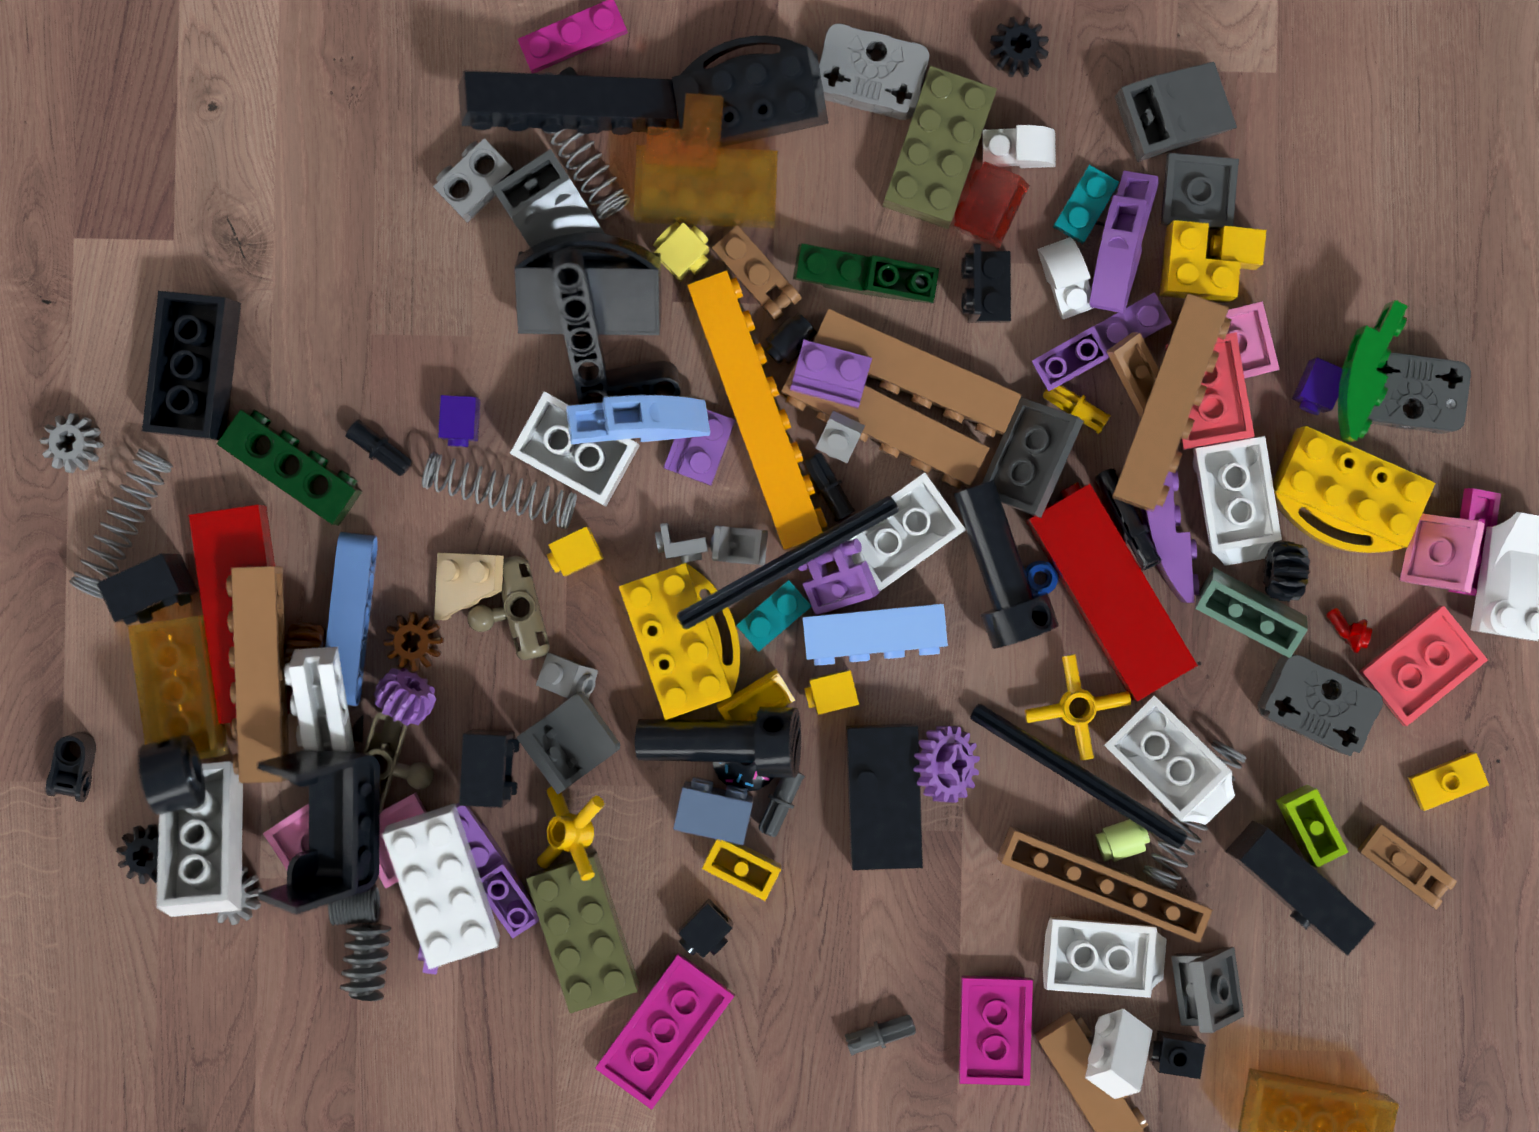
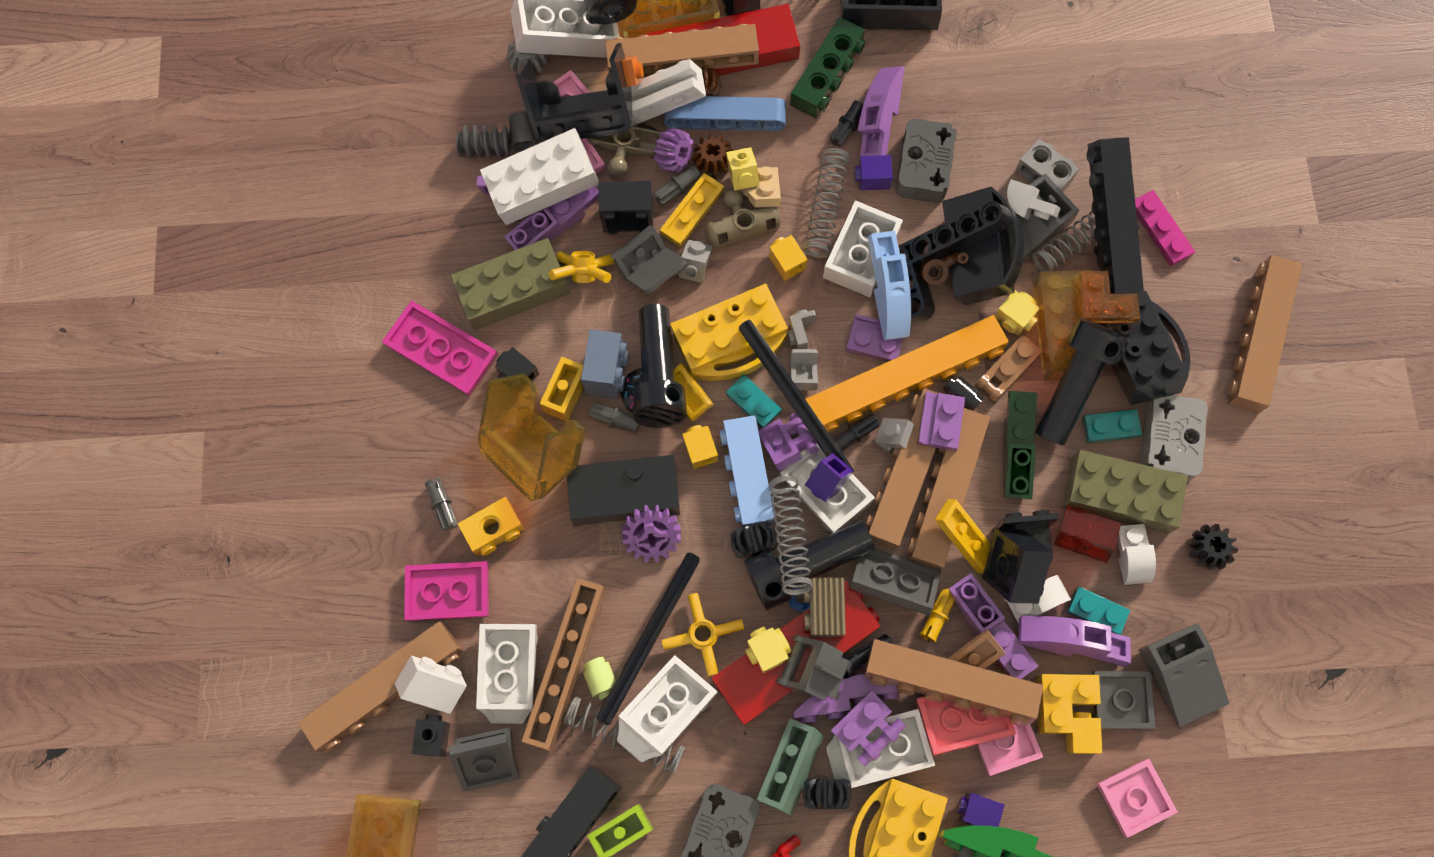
camera: 90 degrees right, 15 degrees down
none -> yellow brick [457,497,525,556]
none -> clear yellow windscreen [478,374,586,501]
none -> orange plate [622,56,644,87]
none -> dark grey axle [654,165,701,205]
none -> yellow plate [660,173,725,248]
none -> light yellow brick [726,147,759,191]
none -> black gear [730,522,777,559]
none -> light yellow brick [745,627,792,674]
none -> light grey piece [769,476,813,595]
none -> dark grey piece [776,635,852,702]
none -> dark purple brick [804,453,853,502]
none -> dark tan brick [804,578,846,638]
none -> medium lavender plate [831,691,906,767]
none -> medium lavender slope [858,66,905,157]
none -> dark grey axle [896,119,957,203]
none -> reddish brown plate [920,251,968,286]
none -> yellow plate [935,499,991,574]
none -> black container [982,528,1053,604]
none -> white brick [1007,180,1060,220]
none -> black piece [1035,318,1129,445]
none -> teal plate [1082,410,1142,443]
none -> bright pink plate [1096,759,1178,838]

